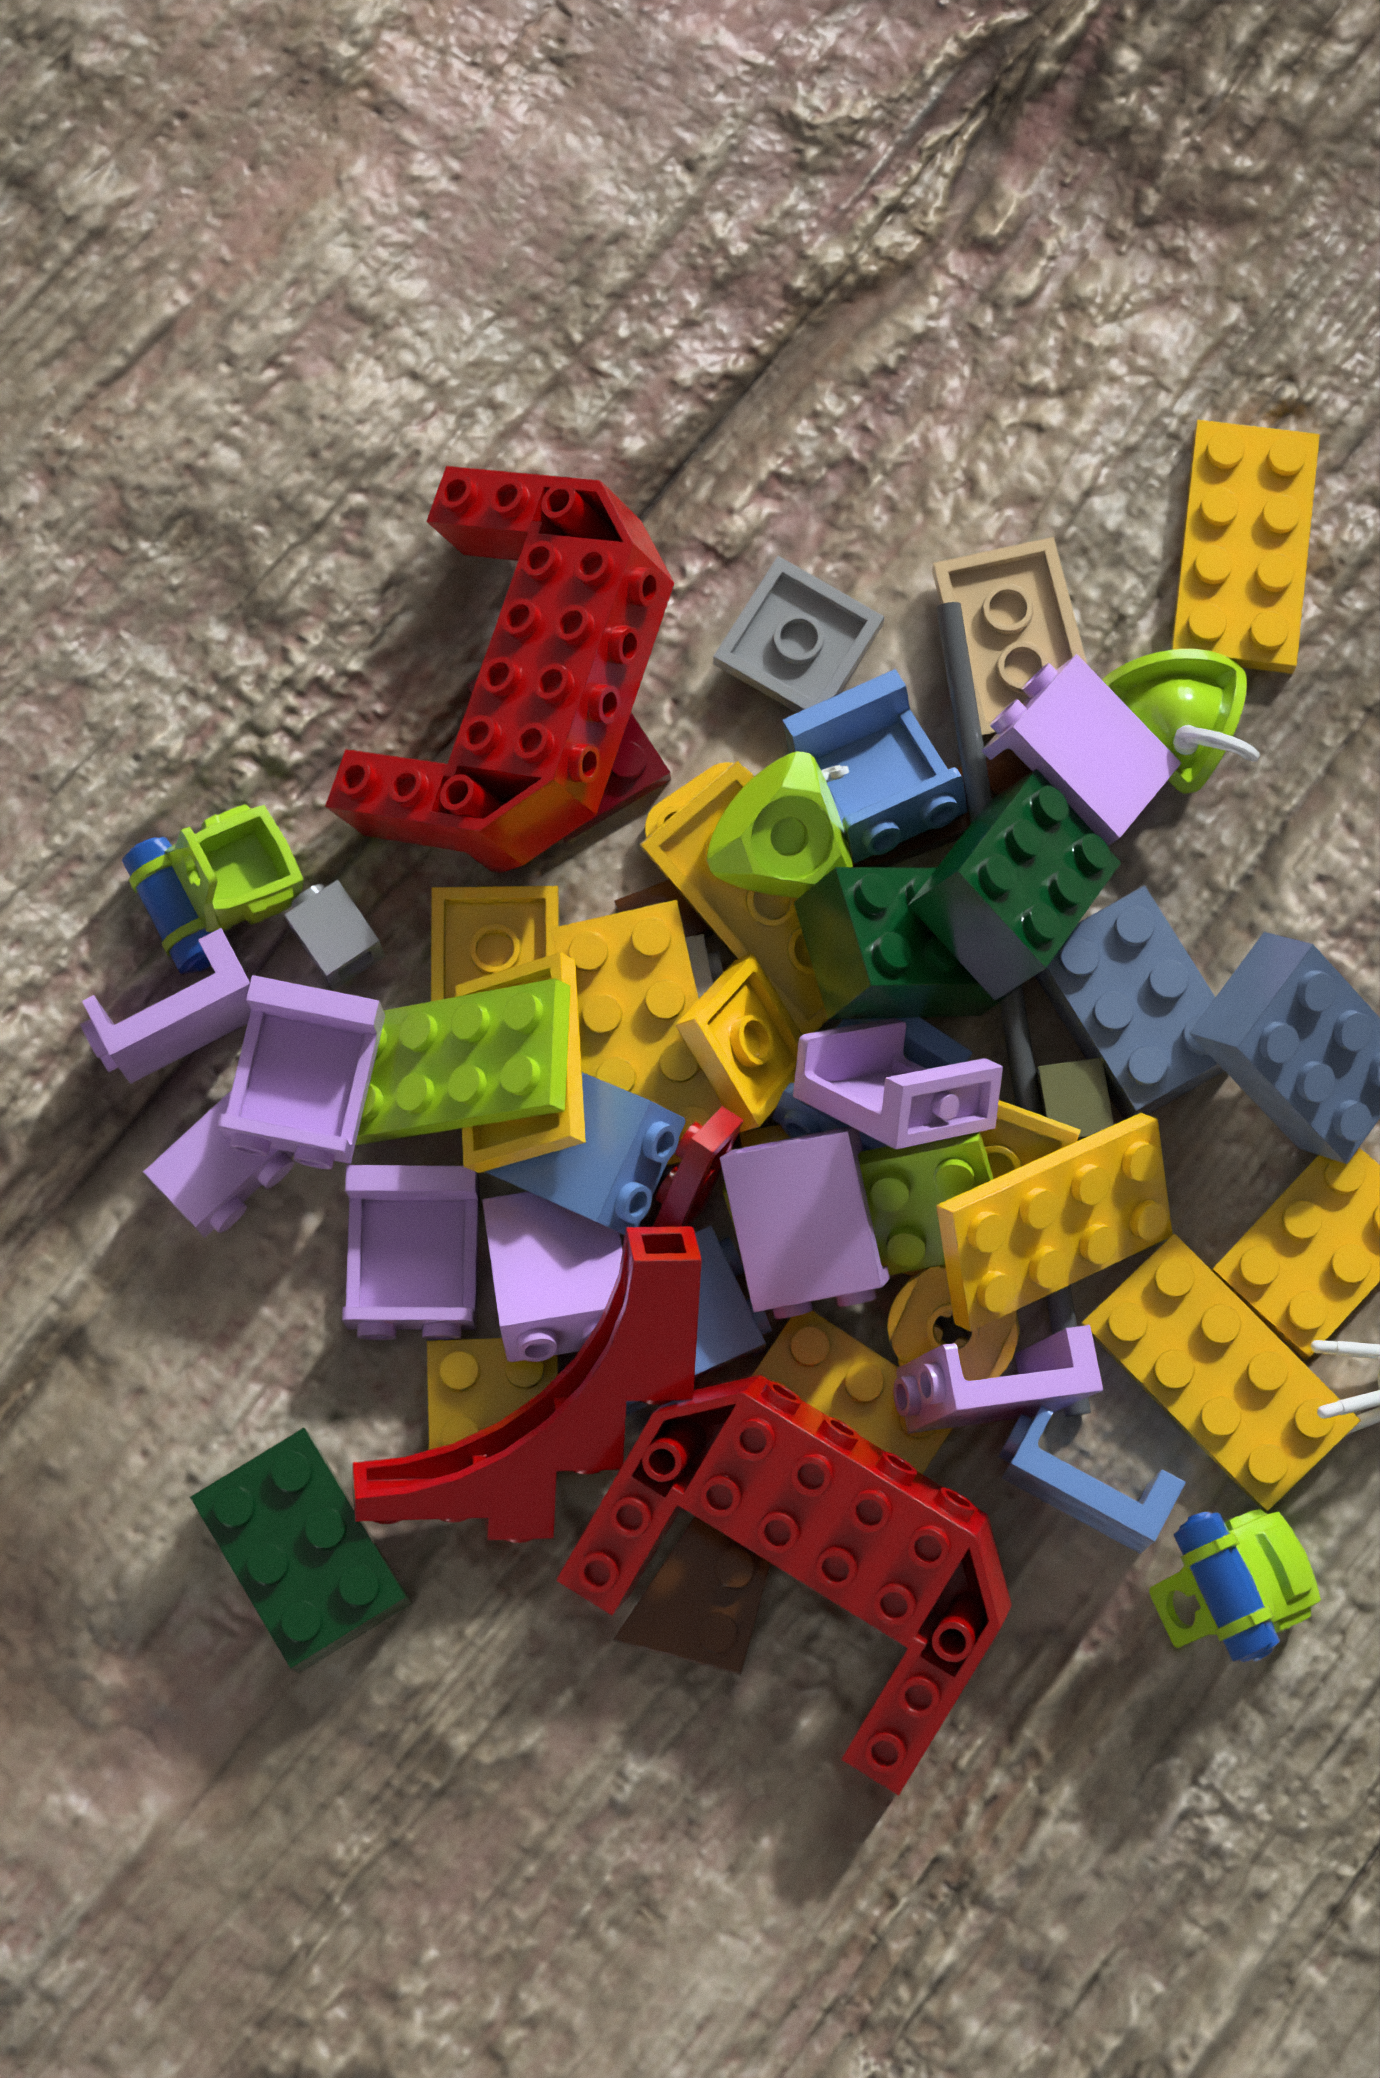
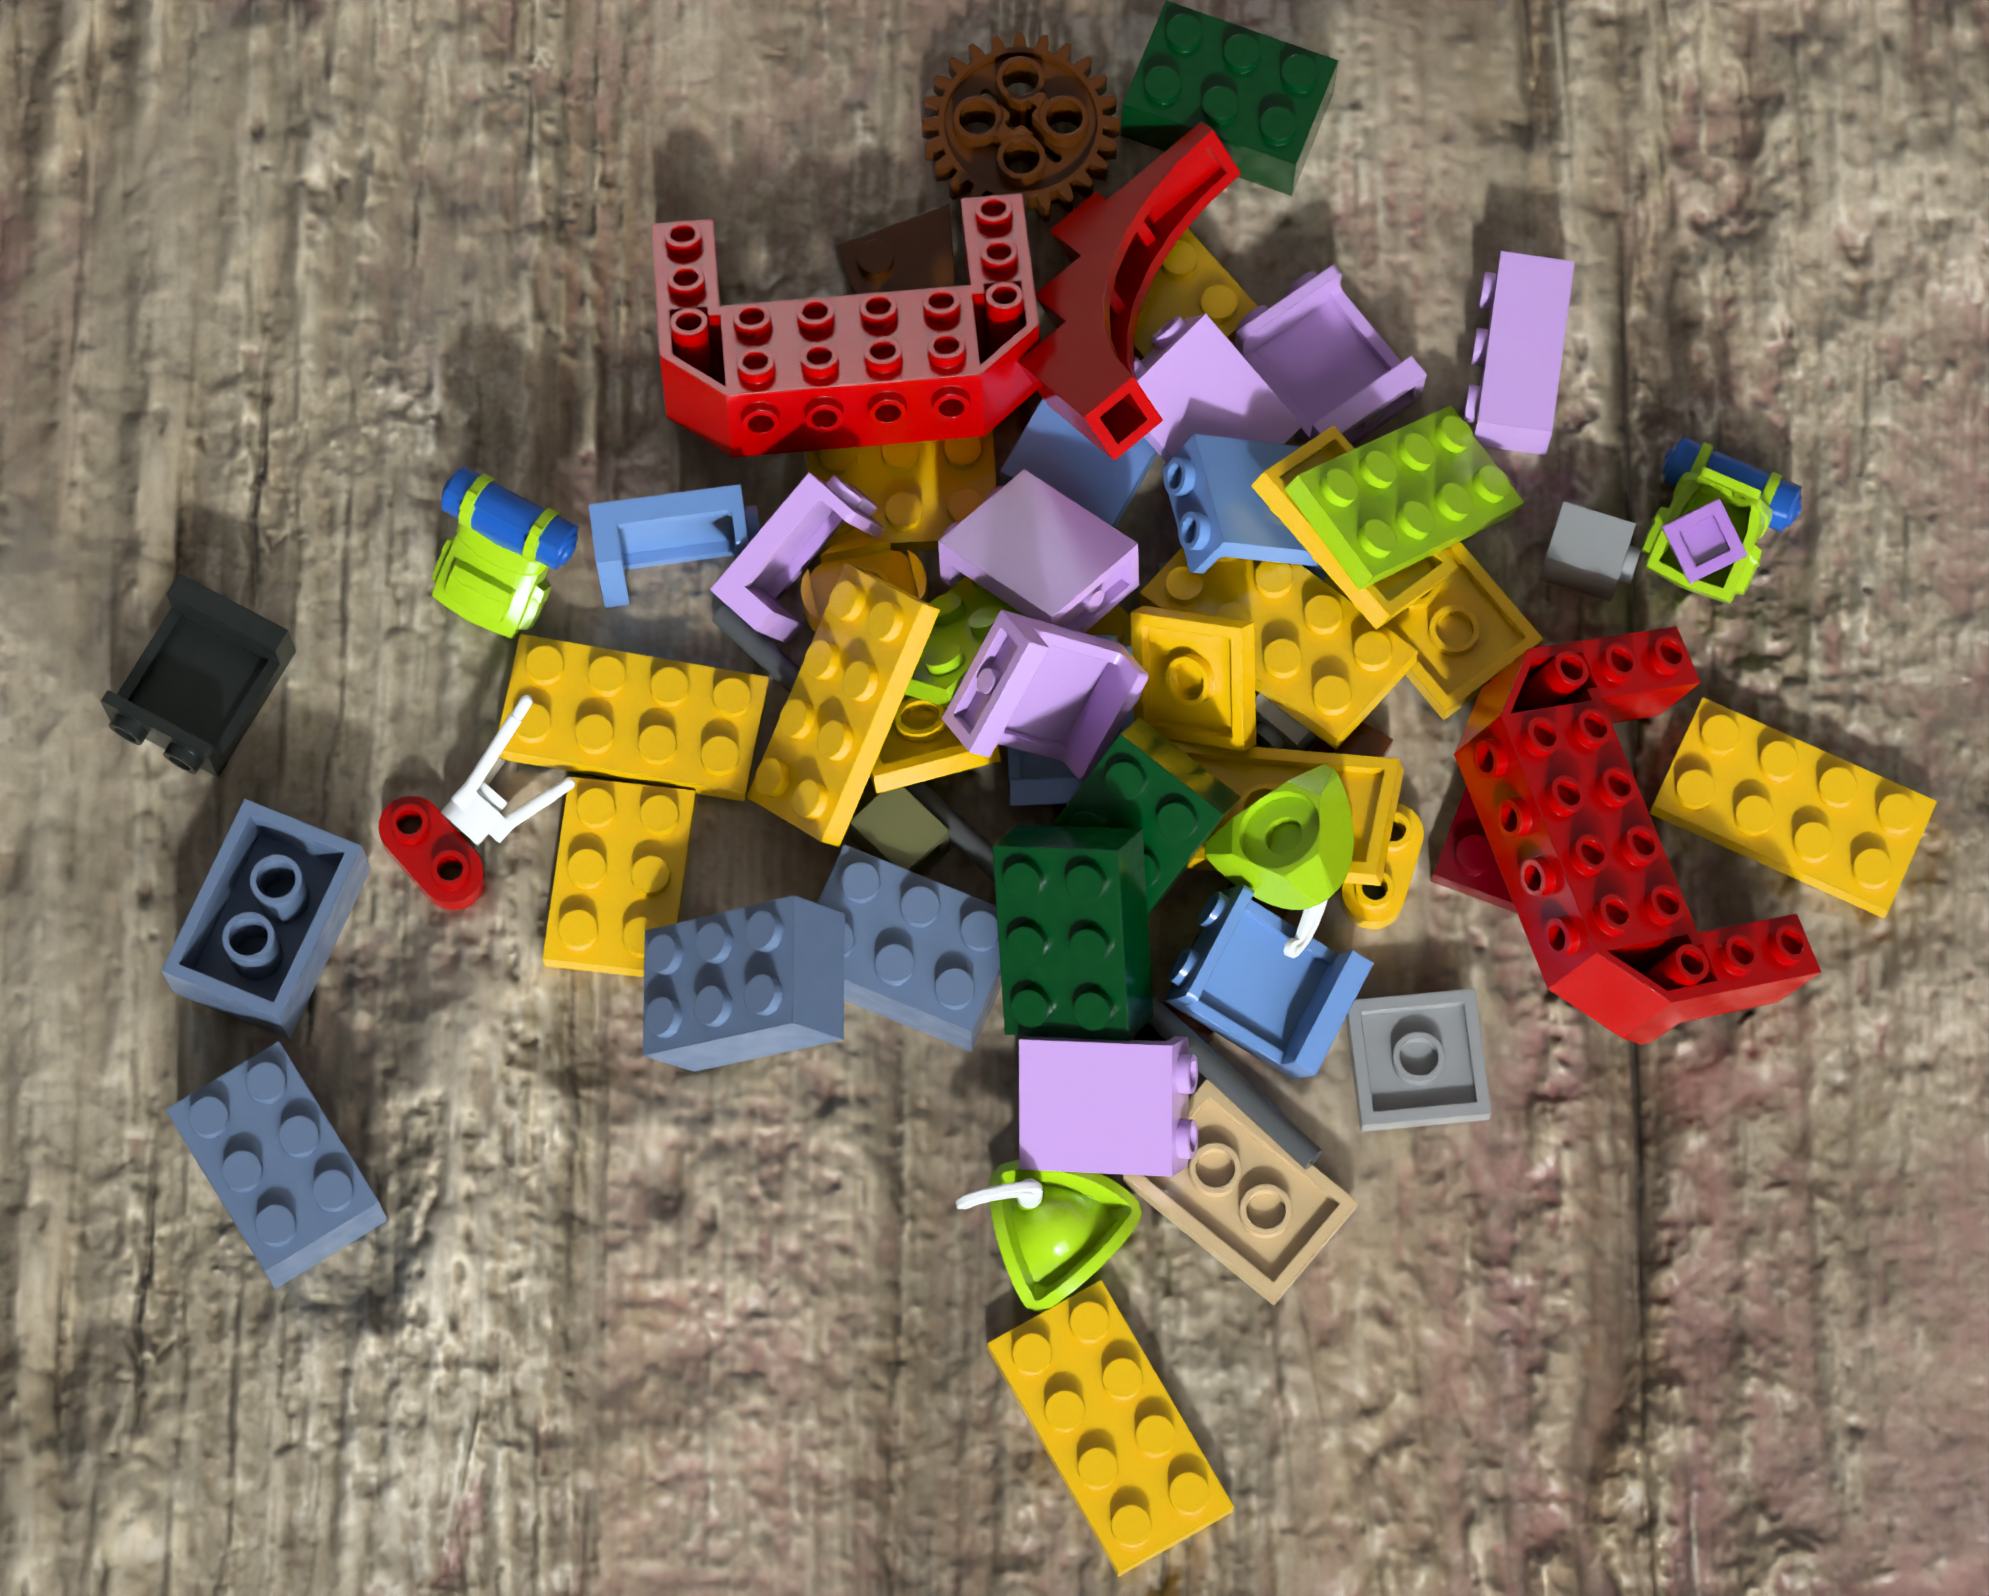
camera: 140 degrees right, 5 degrees down
lavender panel [80,928,251,1084] -> none
lavender panel [217,975,385,1169] -> none
red plate [653,1106,744,1227] -> none
none -> reddish brown gear [922,32,1120,222]
none -> yellow plate [1649,697,1937,918]
none -> plate [1661,498,1748,584]

